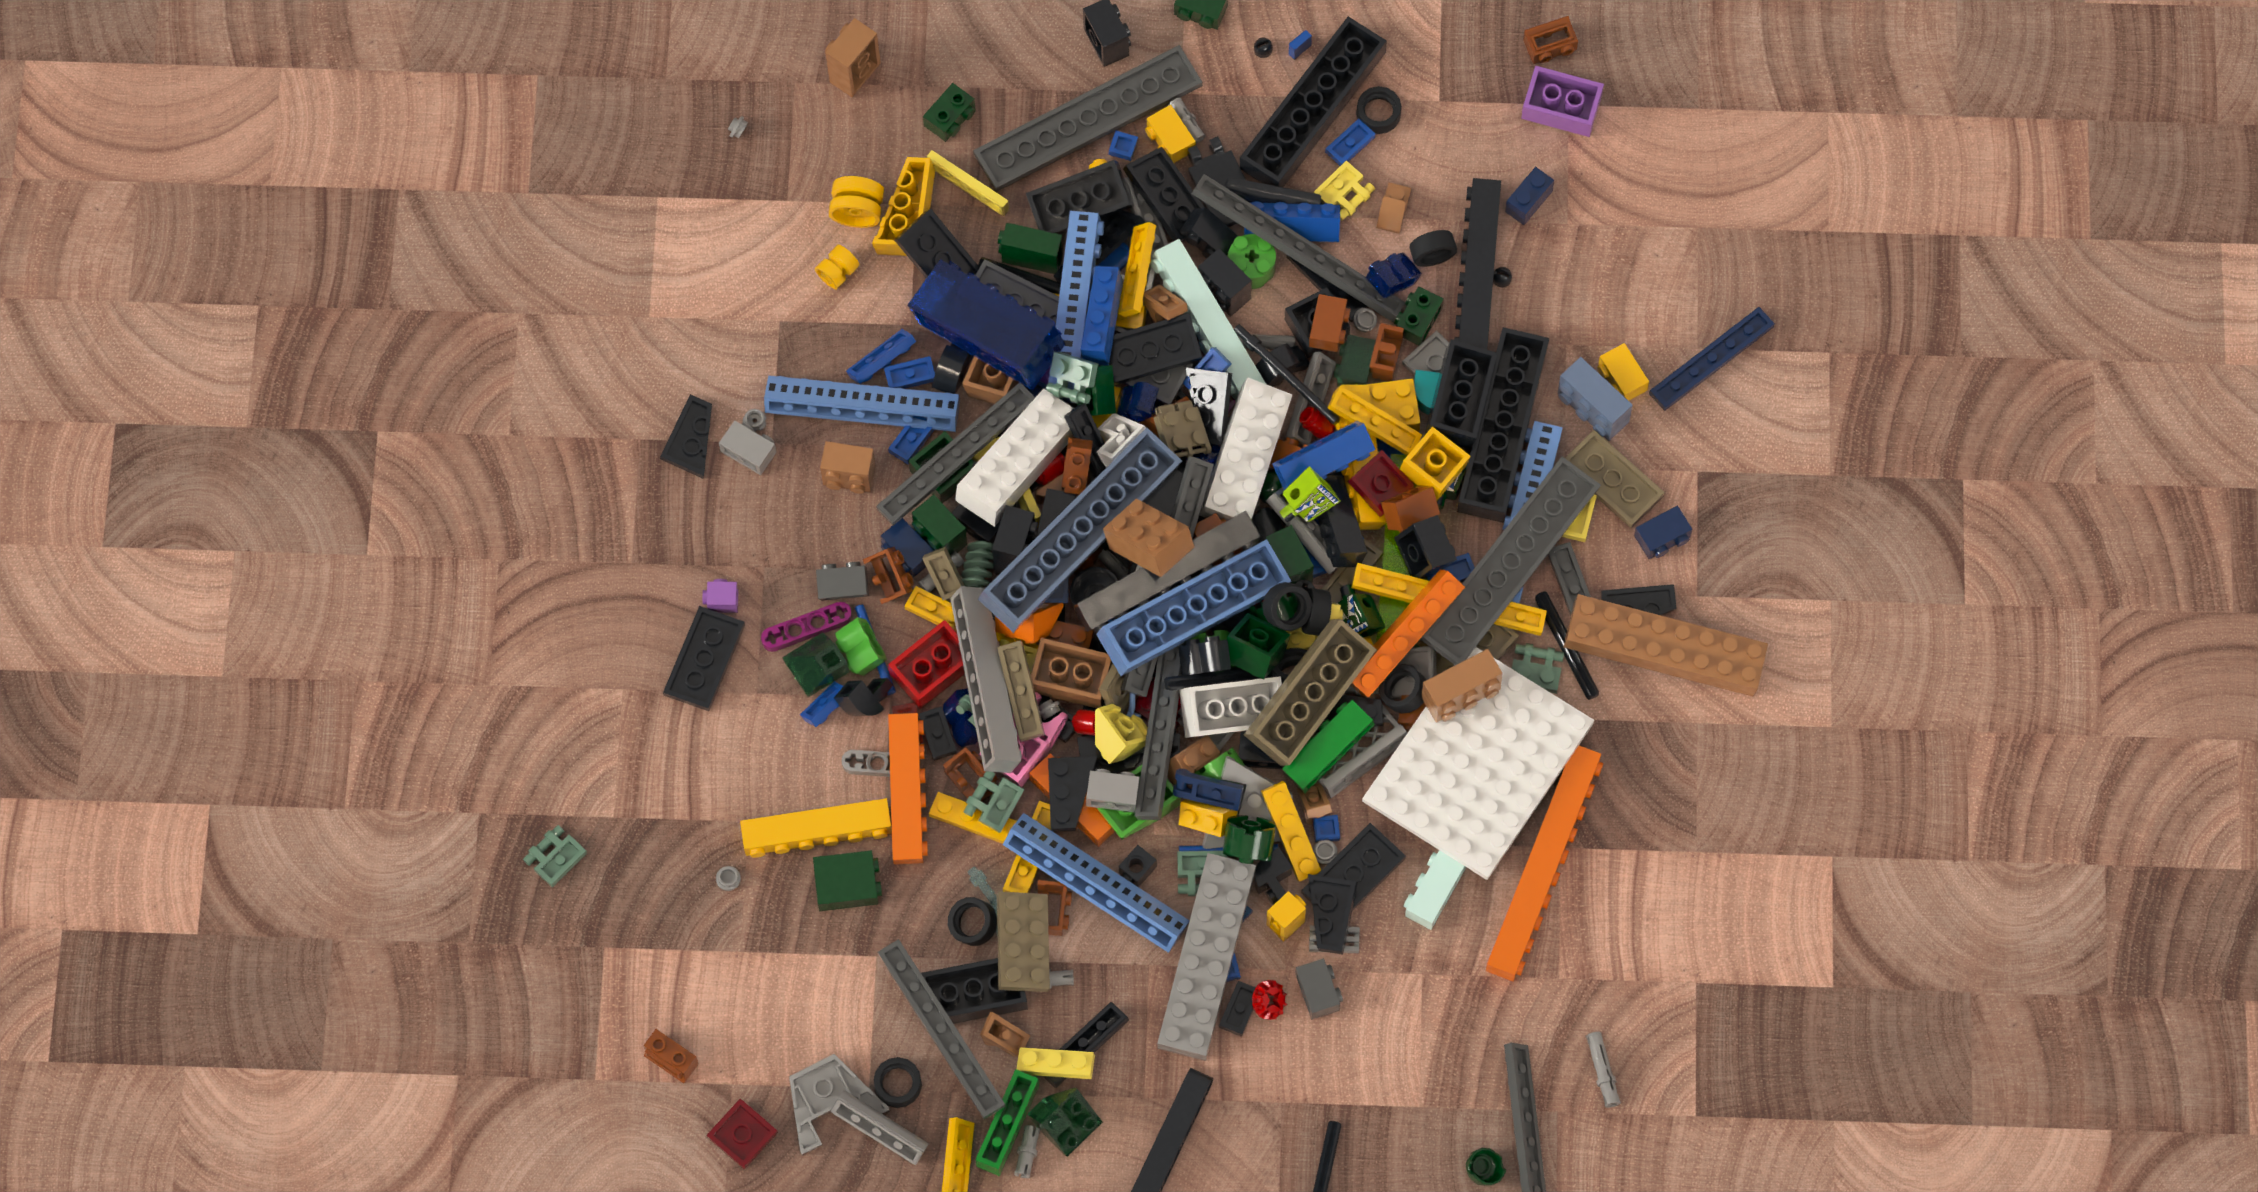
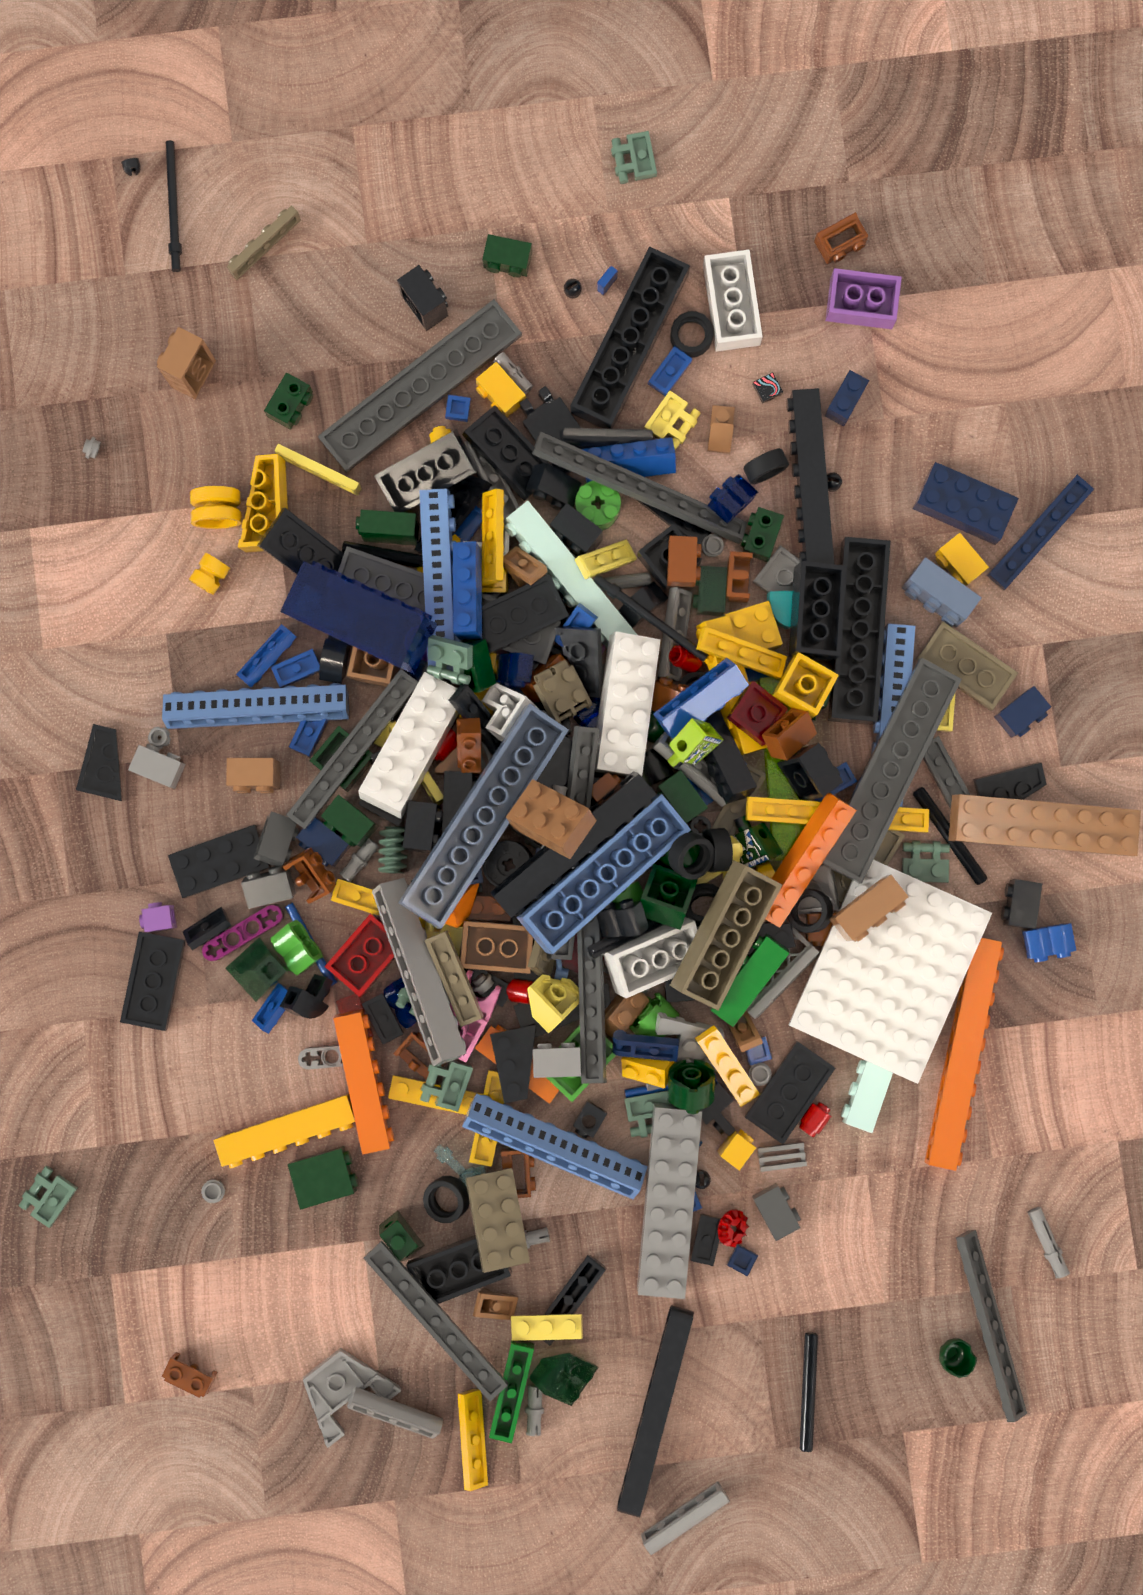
camera: 10 degrees left, 15 degrees up
dark red plate [706,1099,778,1170] -> none
black tyre [873,1057,922,1108] -> none
dark tan plate [922,547,965,600] -> none
black wing [1308,874,1358,955] -> none
none -> black plate [168,825,270,898]
none -> black plate [182,907,231,951]
none -> dark grey brick [253,811,299,866]
none -> dark green torso [379,1210,425,1261]
none -> light yellow tile [575,539,637,580]
none -> black hinge [695,1170,711,1189]
none -> white brick [703,250,763,352]
none -> dark blue tile [726,1244,758,1277]
none -> tile [752,372,783,404]
none -> red brick [799,1101,832,1138]
none -> dark blue brick [913,462,1019,545]
none -> black brick [1001,879,1043,929]
none -> blue brick [1022,923,1077,962]

